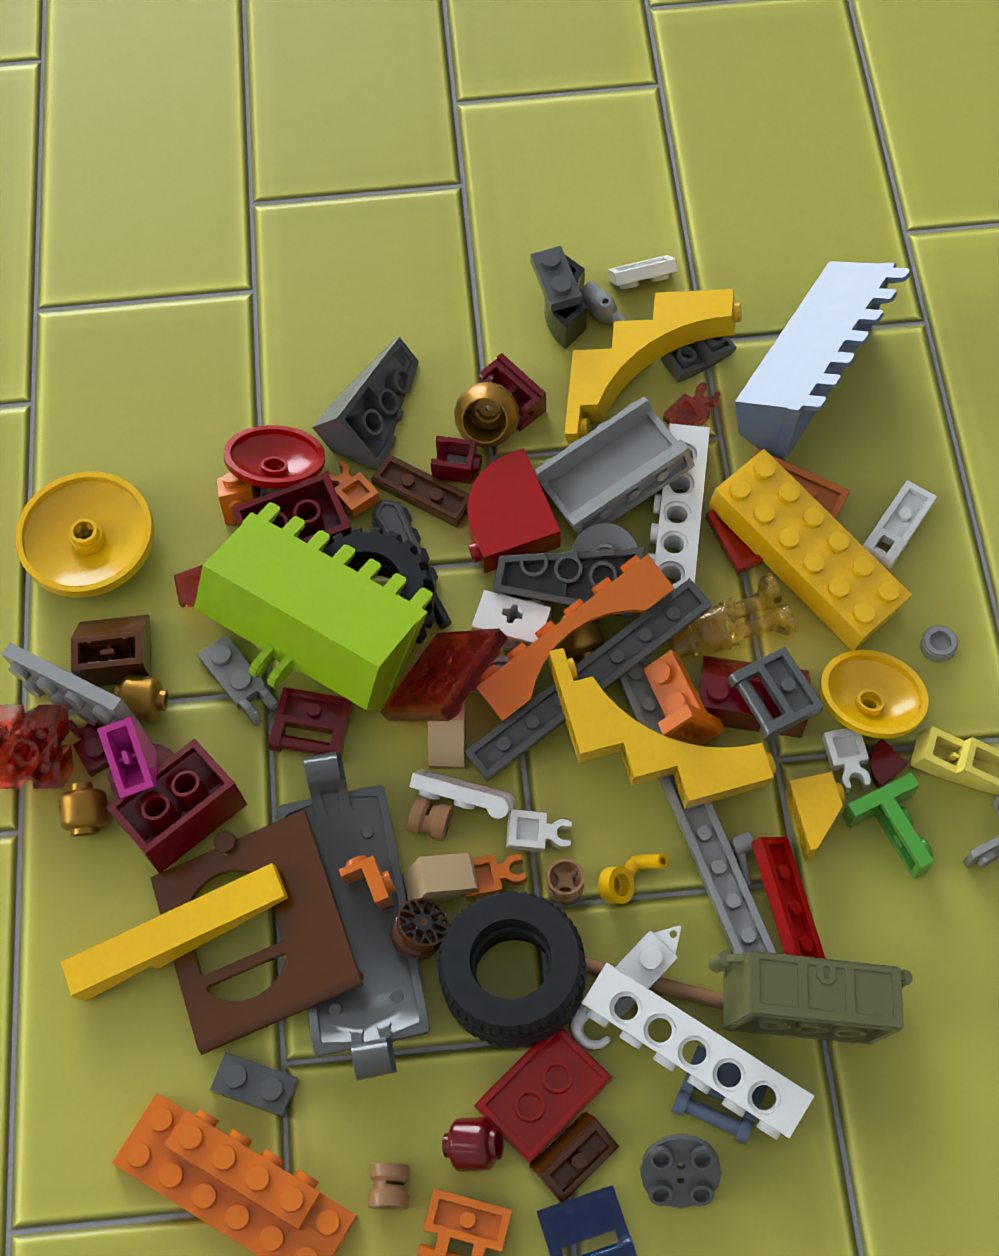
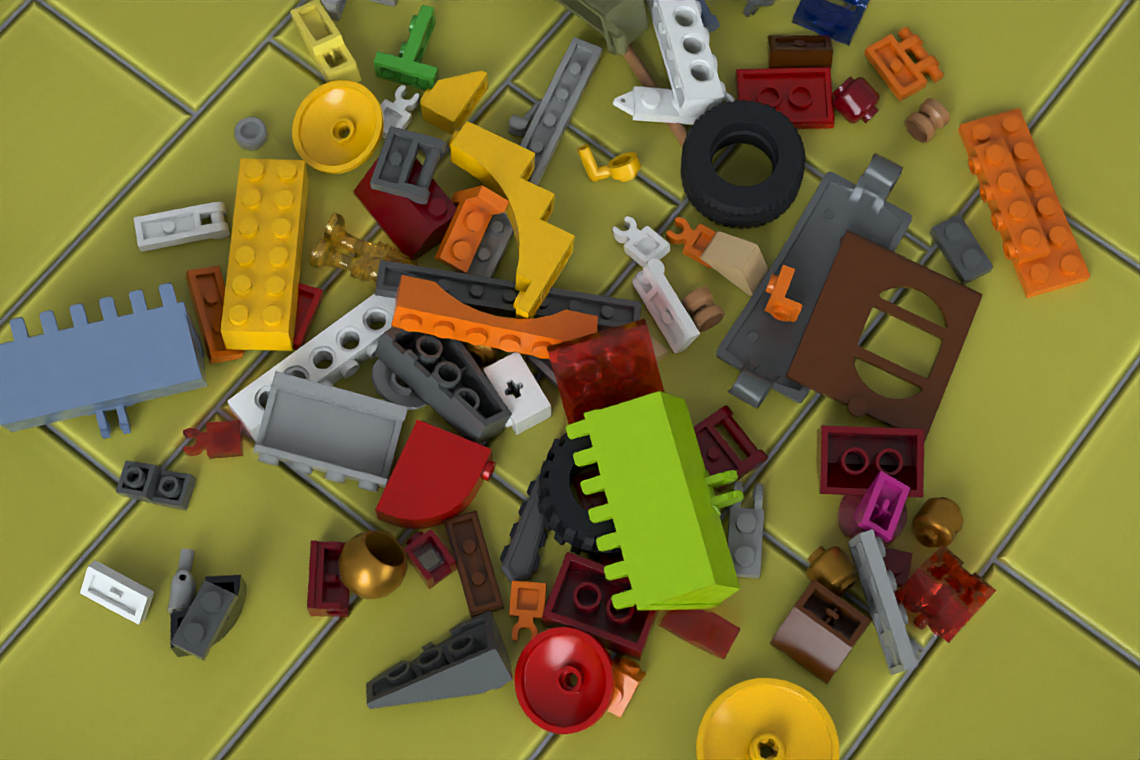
camera: 140 degrees left, 5 degrees up
yellow slope [60,863,288,1001] -> none
reddish brown wheel [390,898,449,960] -> none
medium nougat wheel [547,859,584,906] -> none
yellow arch [564,289,742,446] -> none
red plate [751,837,826,959] -> none
dark red tile [870,738,908,789] -> none

